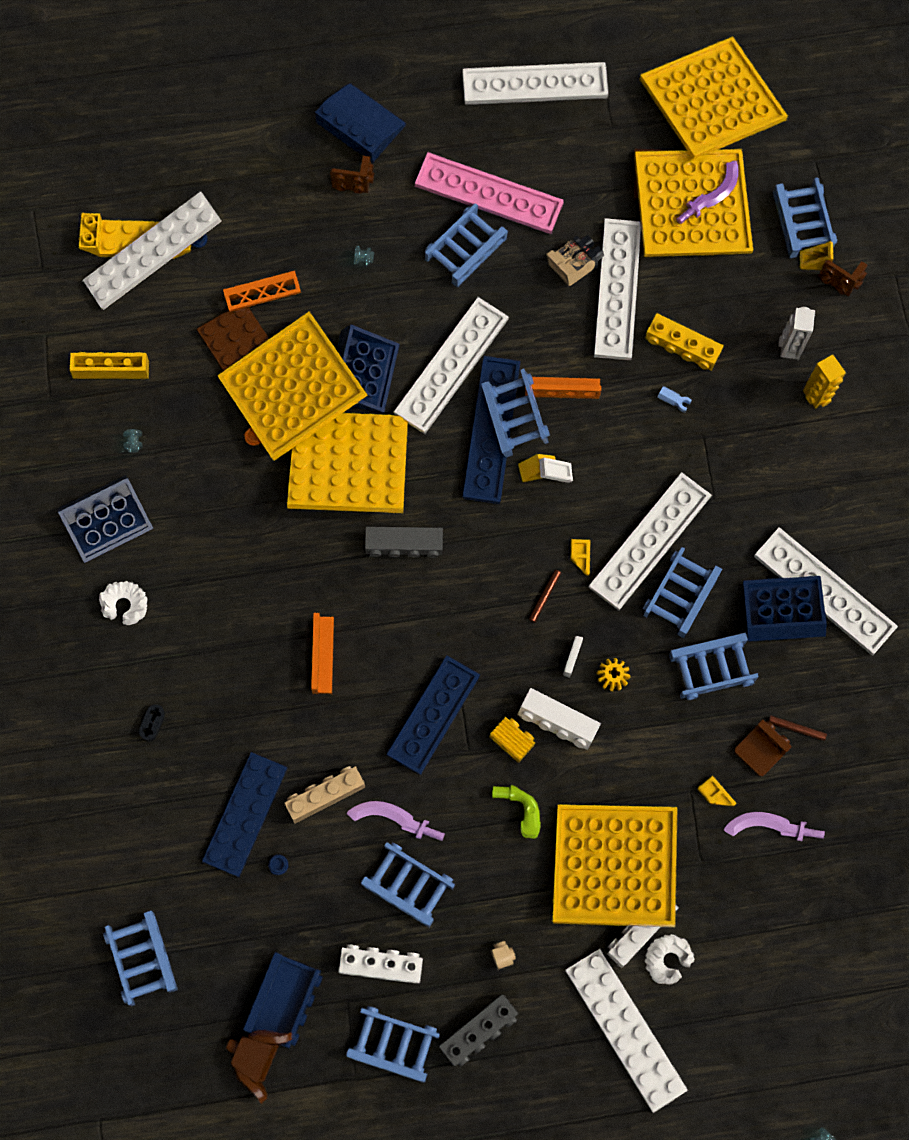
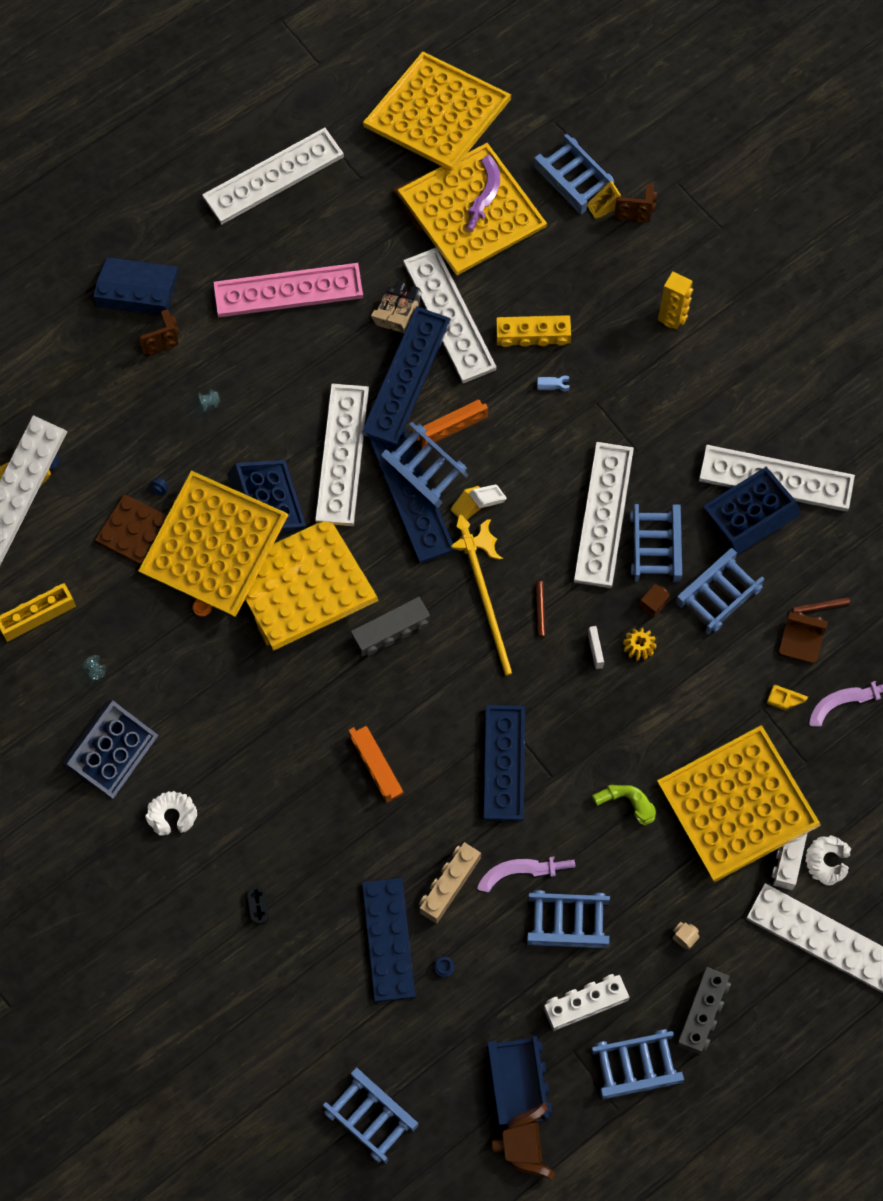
camera: 25 degrees left, 5 degrees down
orange fence [223,271,301,312] -> none
medium blue fence [425,203,508,287] -> none
yellow brick [490,717,535,763] -> none
white brick [517,688,601,750] -> none
yellow tile [570,539,590,576] -> none
white brick [779,307,815,360] -> none
none -> dark blue plate [149,478,168,495]
none -> dark blue plate [362,306,451,447]
none -> yellow piece [451,514,512,676]
none -> reddish brown brick [639,584,670,618]

